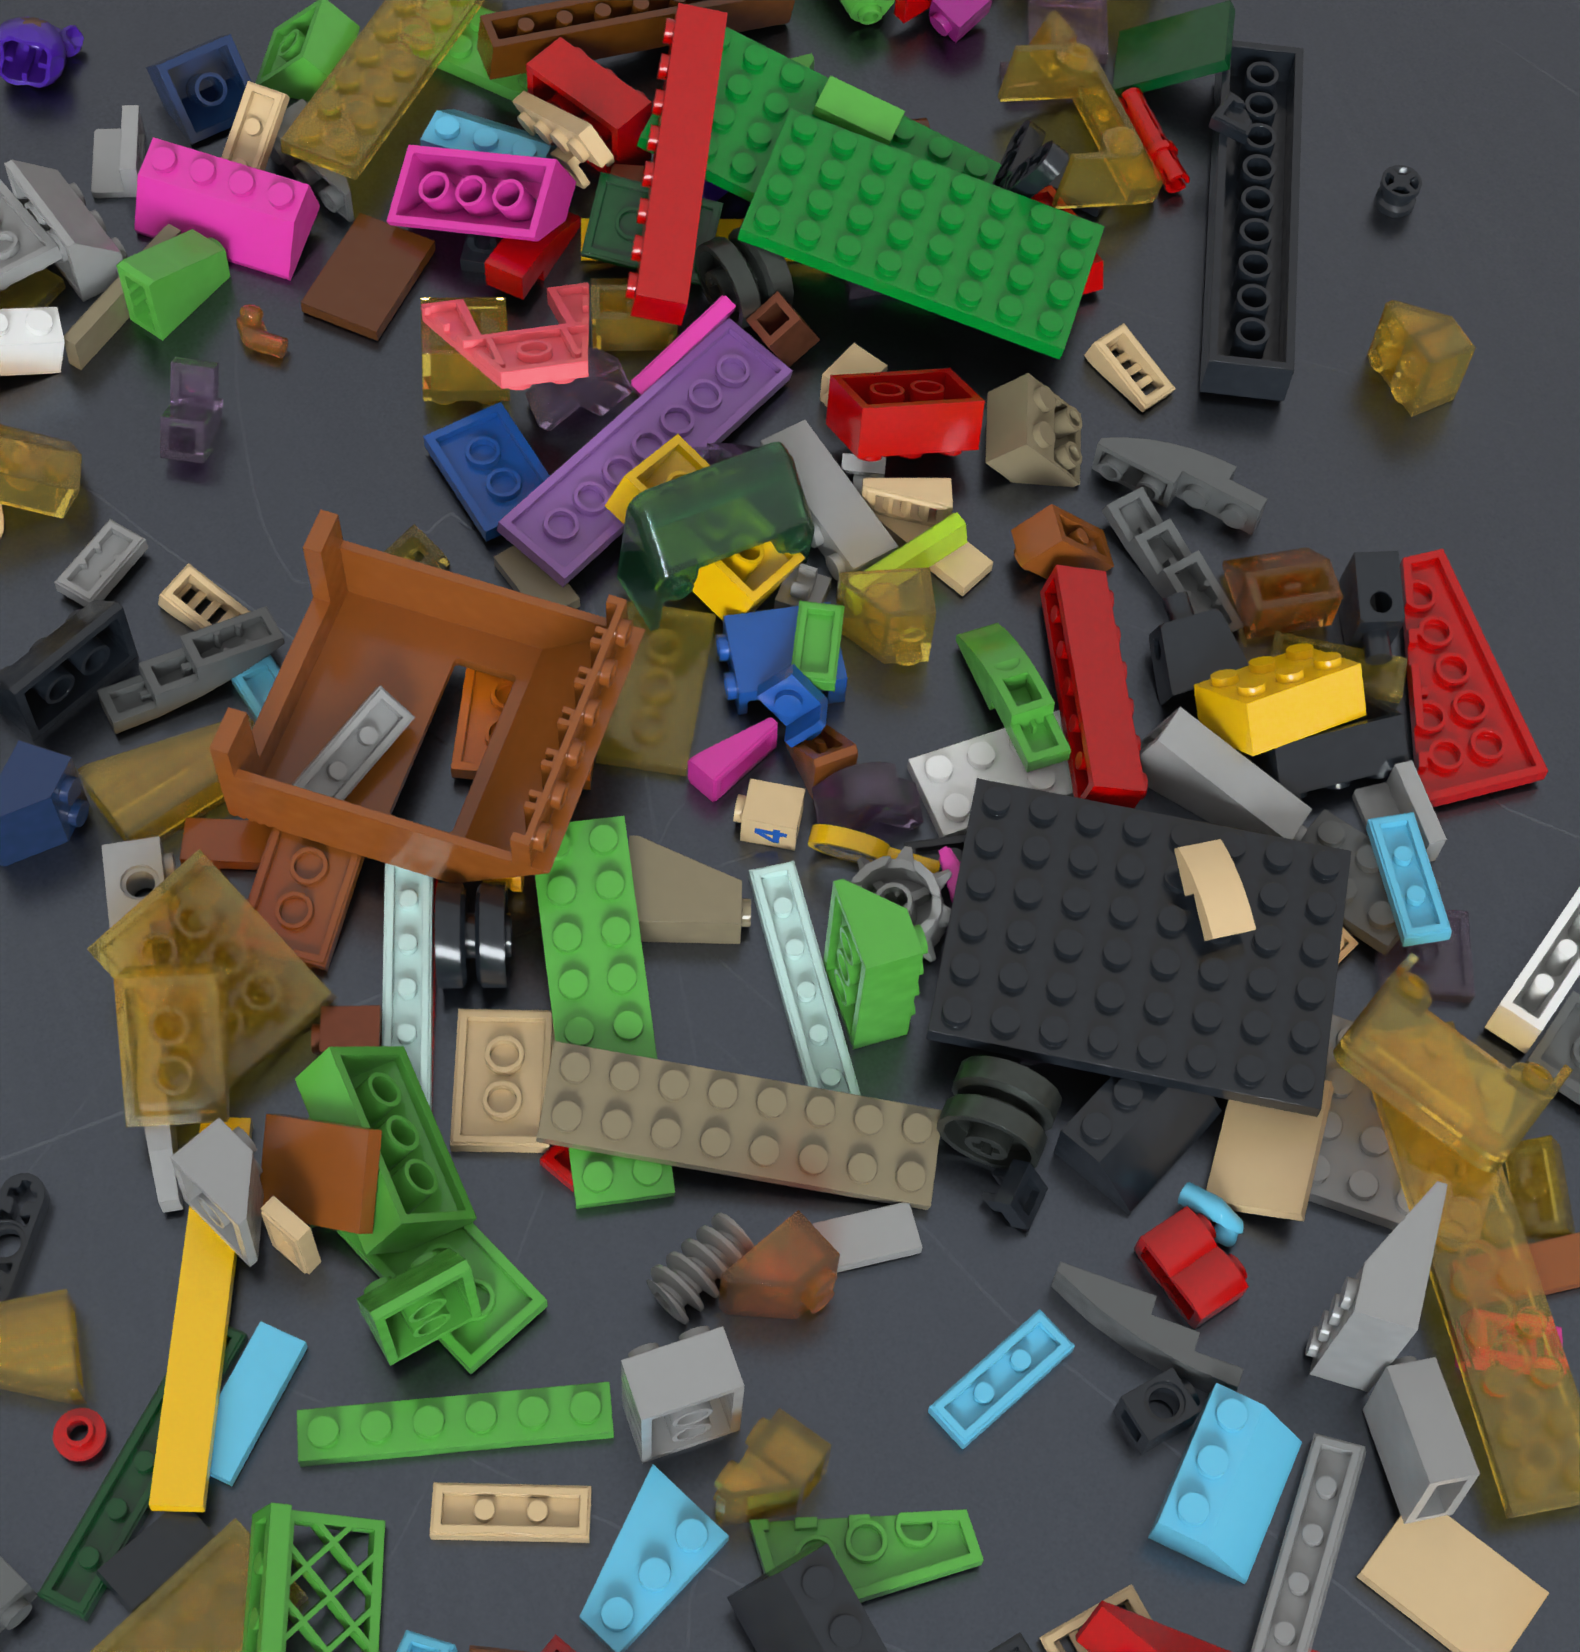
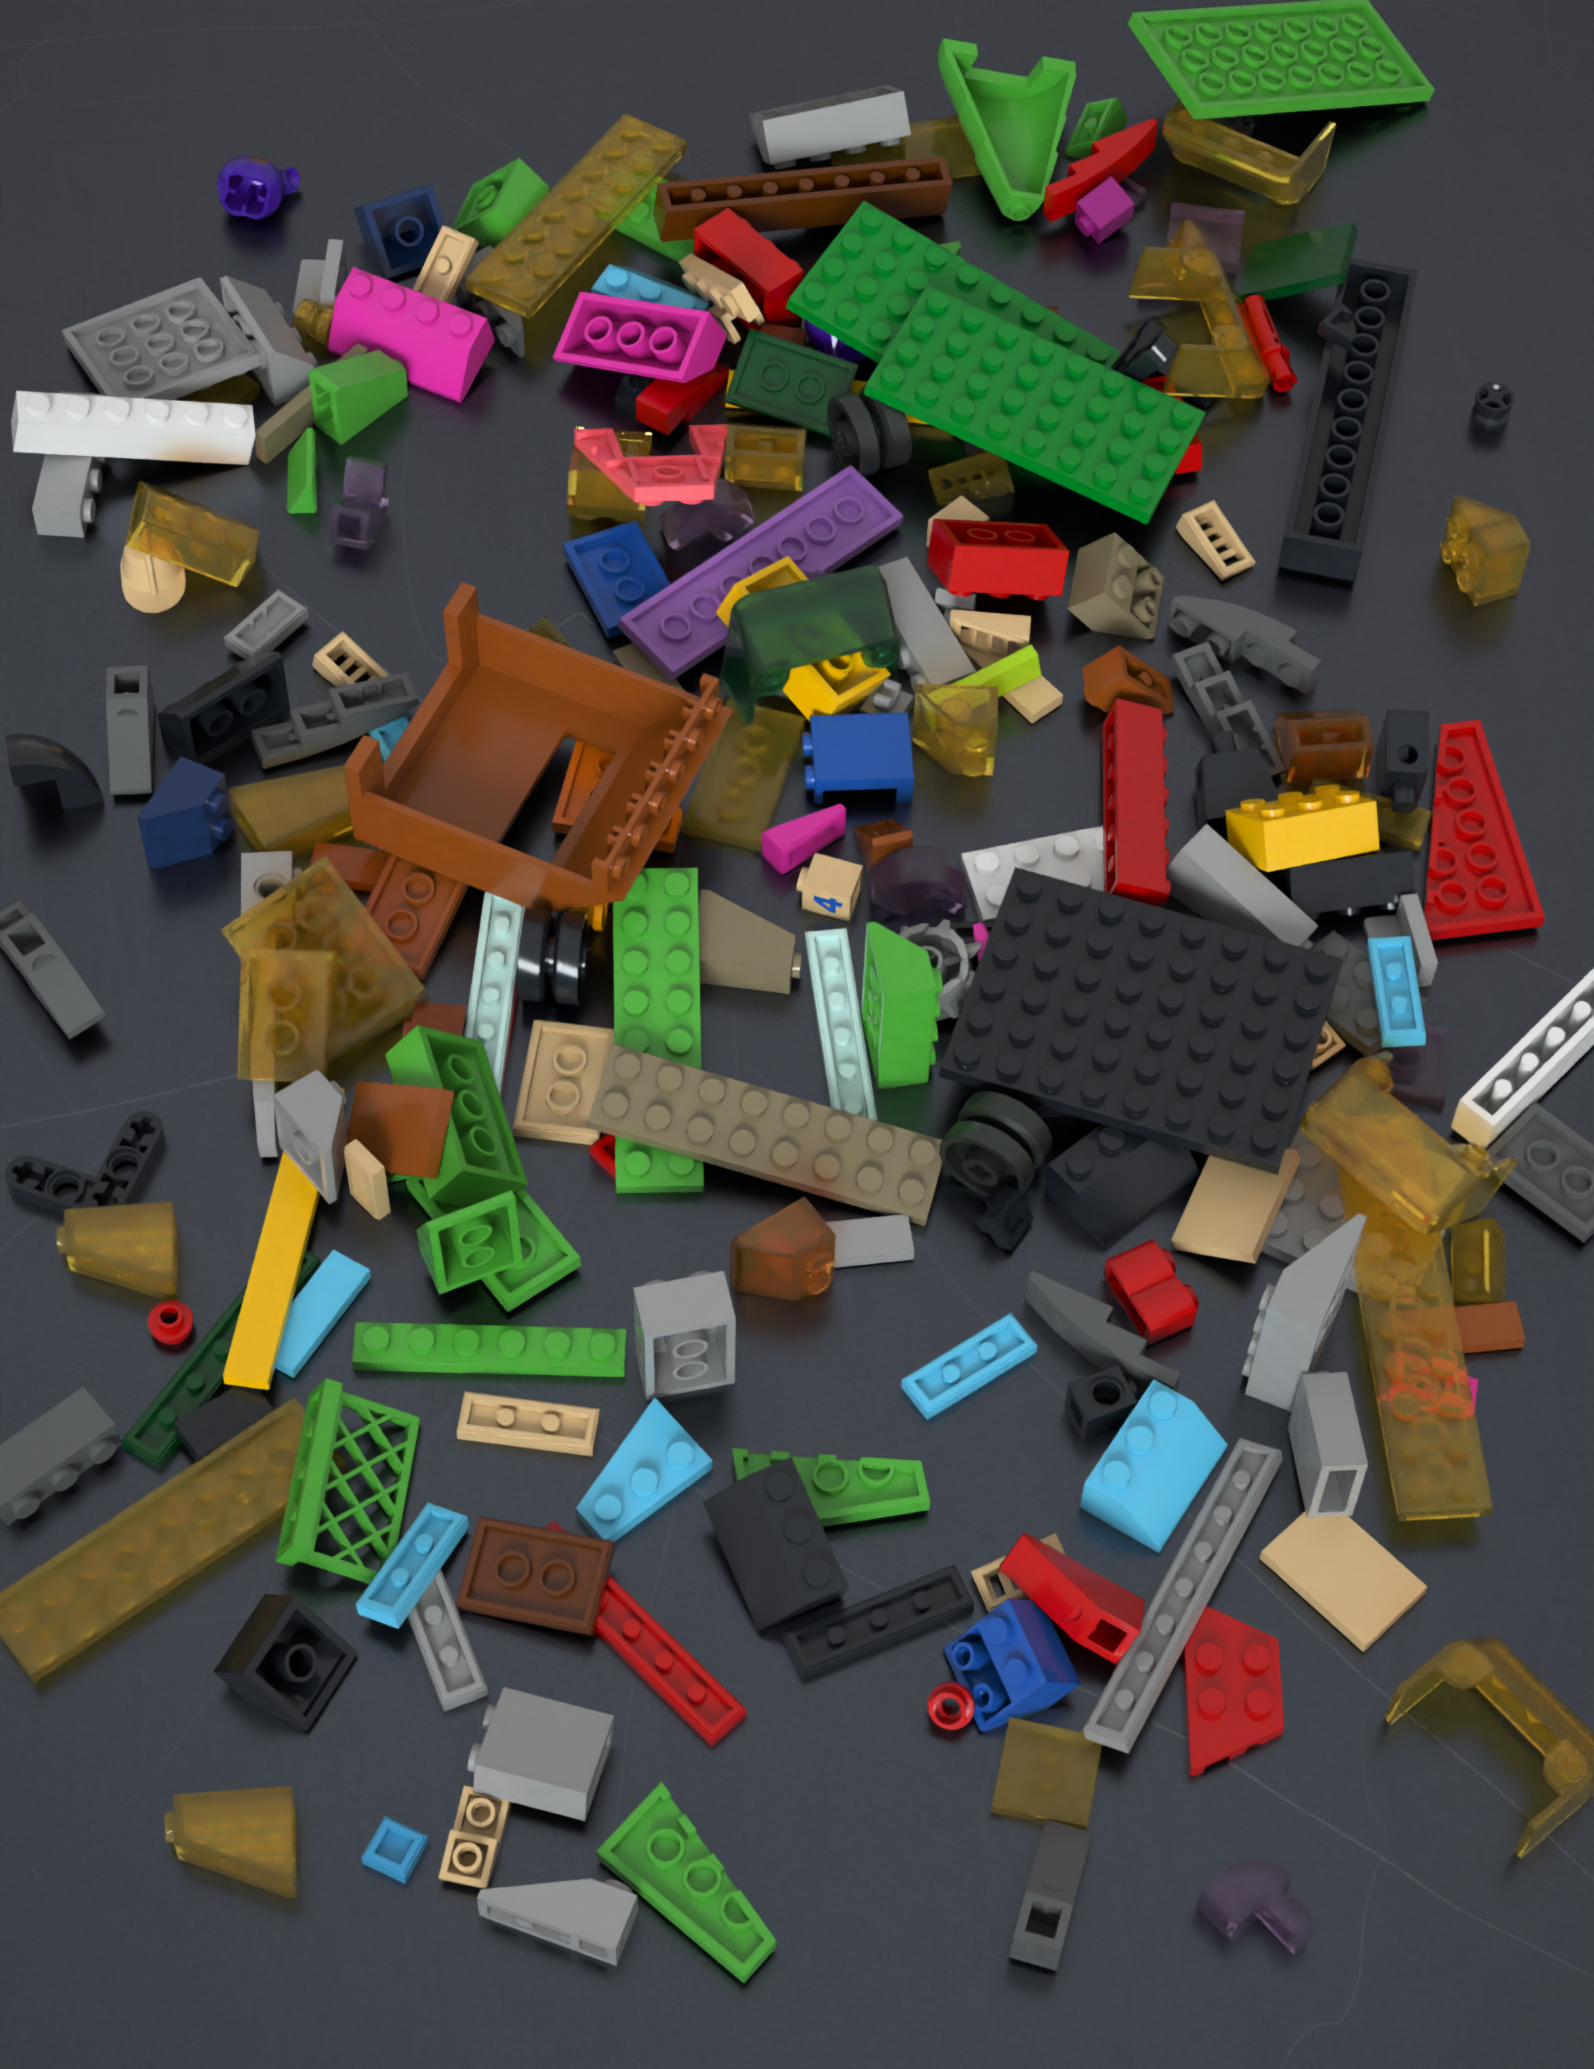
camera: 10 degrees right, 5 degrees down
clear orange arm [236,304,288,359] -> none
light grey tile [291,685,415,801] -> none
reddish brown tile [300,213,436,341] -> none
red brick [625,3,728,326] -> none
dark pink tile [631,295,736,397] -> none
light grey piece [646,1213,757,1325] -> none
clear yellow slope [713,1408,832,1527] -> none
copper brick [746,291,820,367] -> none
blue bracket [756,664,828,748] -> none
bright green tile [791,601,845,692] -> none
yellow piece [807,824,940,873] -> none
bright green tile [812,75,905,145] -> none
bright green slope [956,623,1071,772] -> none
tan slope [1174,839,1256,941] -> none
medium azure arm [1178,1182,1244,1247] -> none
none -> bright green slope [287,428,318,514]
none -> clear yellow wheel [292,298,334,346]
none -> clear yellow slope [927,451,1015,505]

